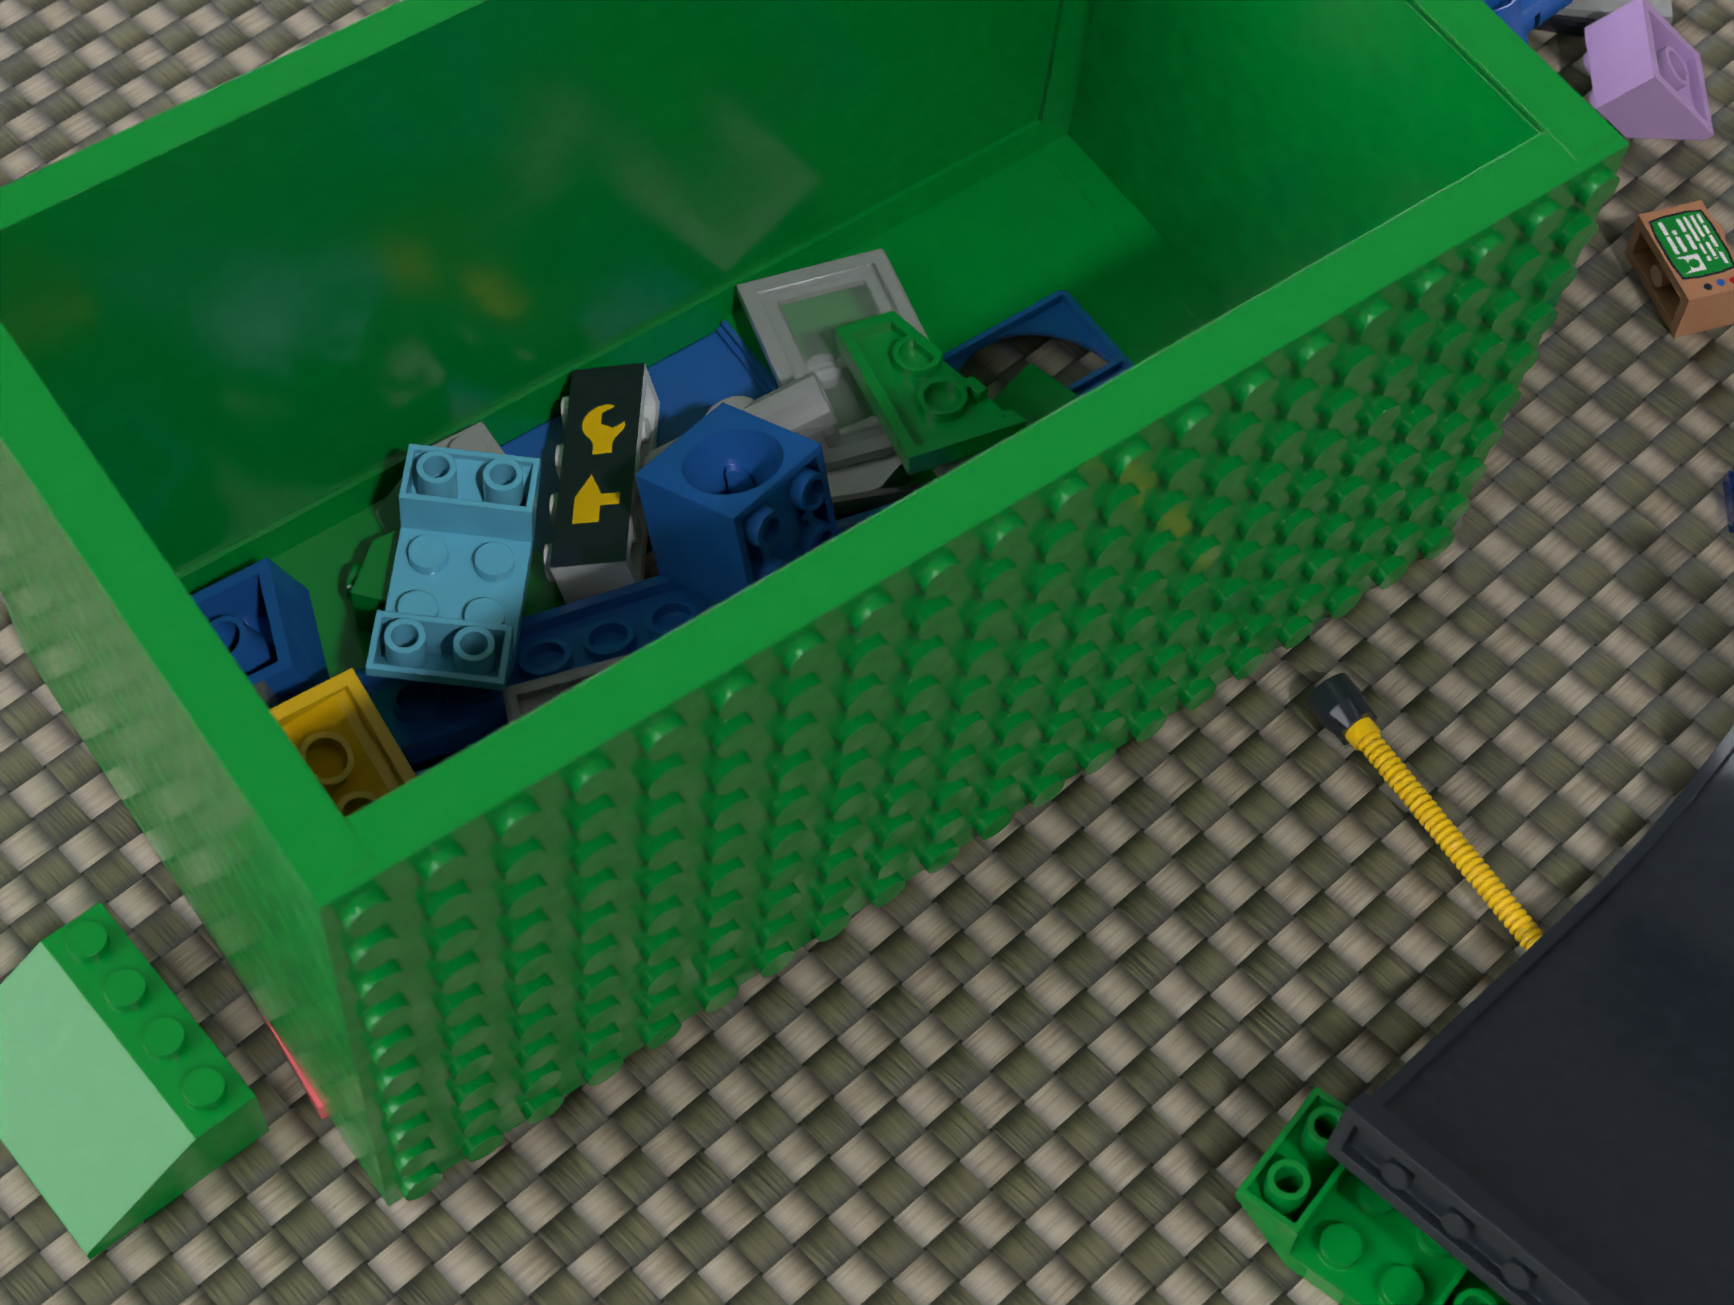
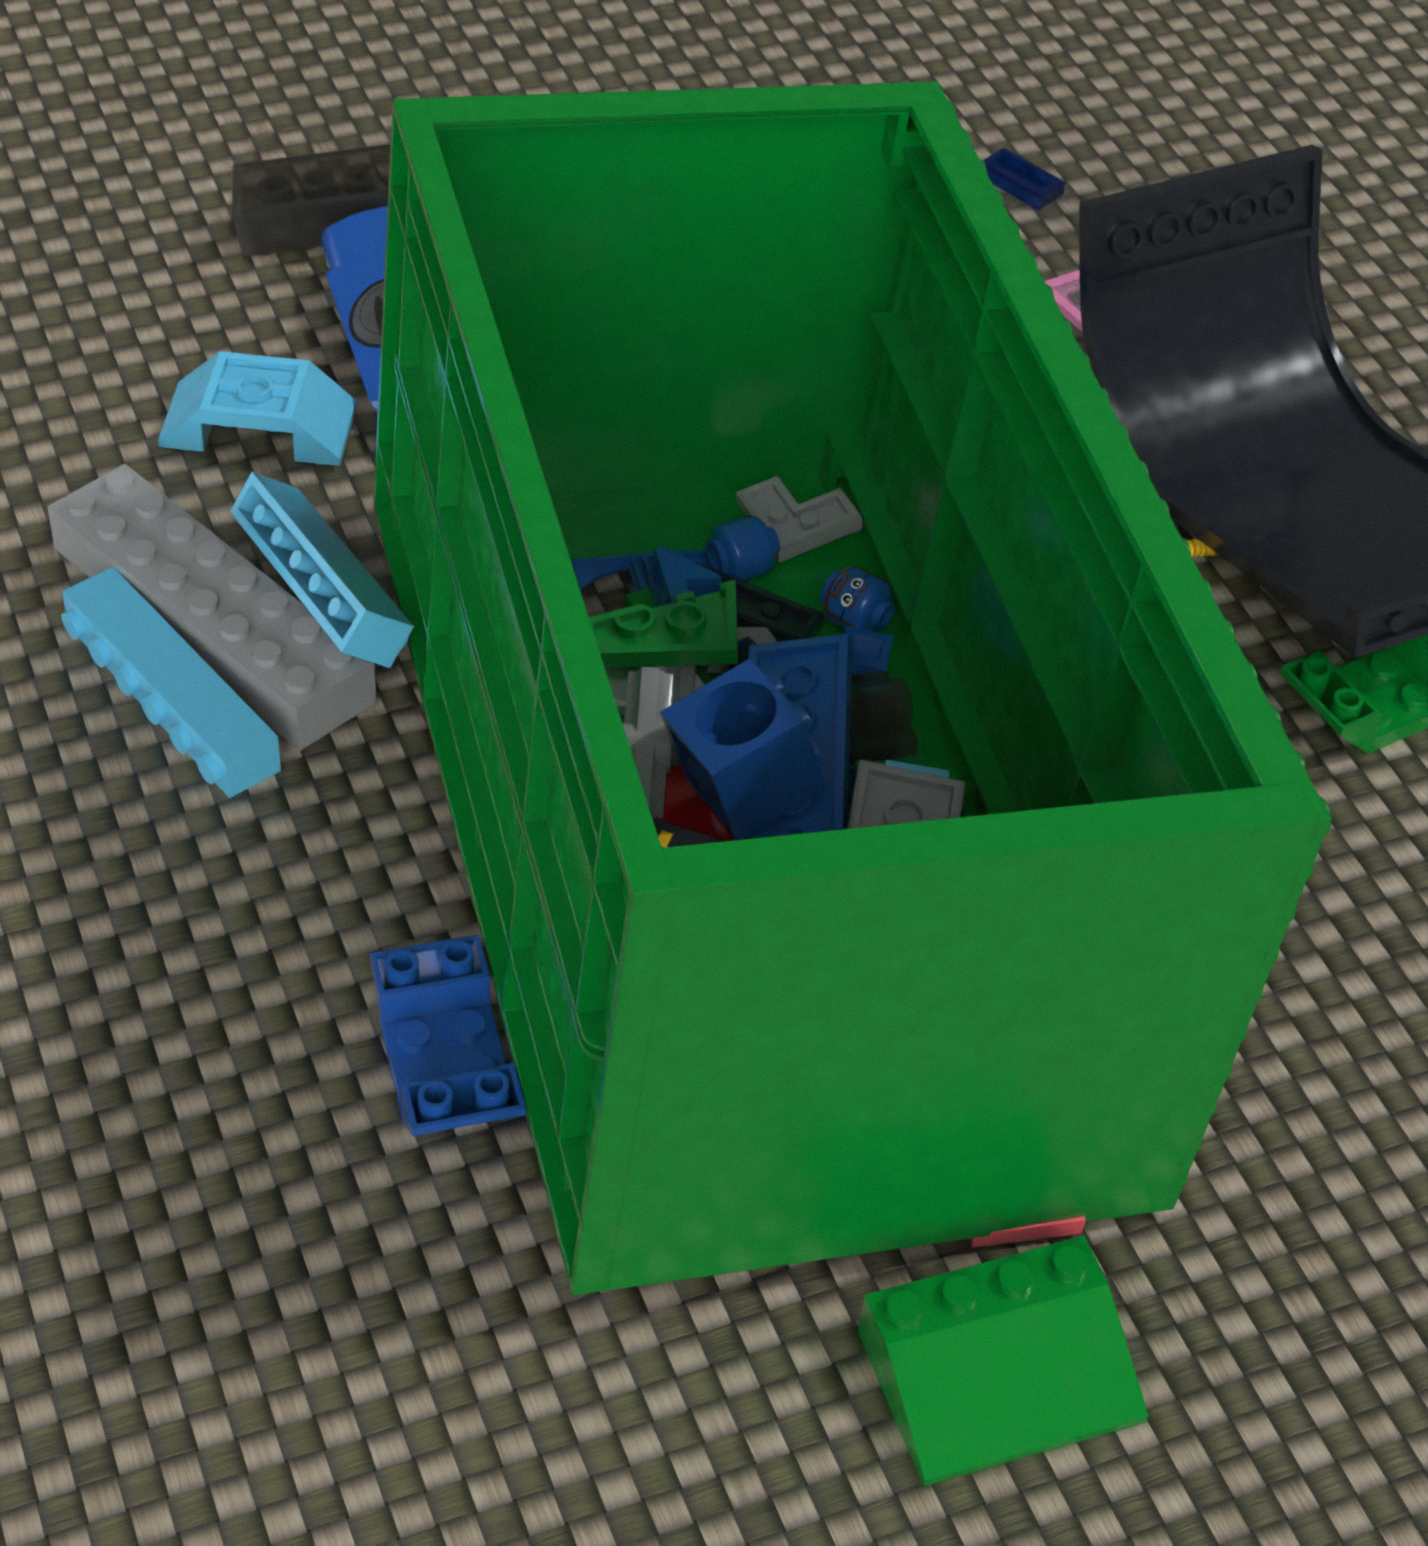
camera: 70 degrees left, 10 degrees down
none -> blue slope [649,547,722,607]

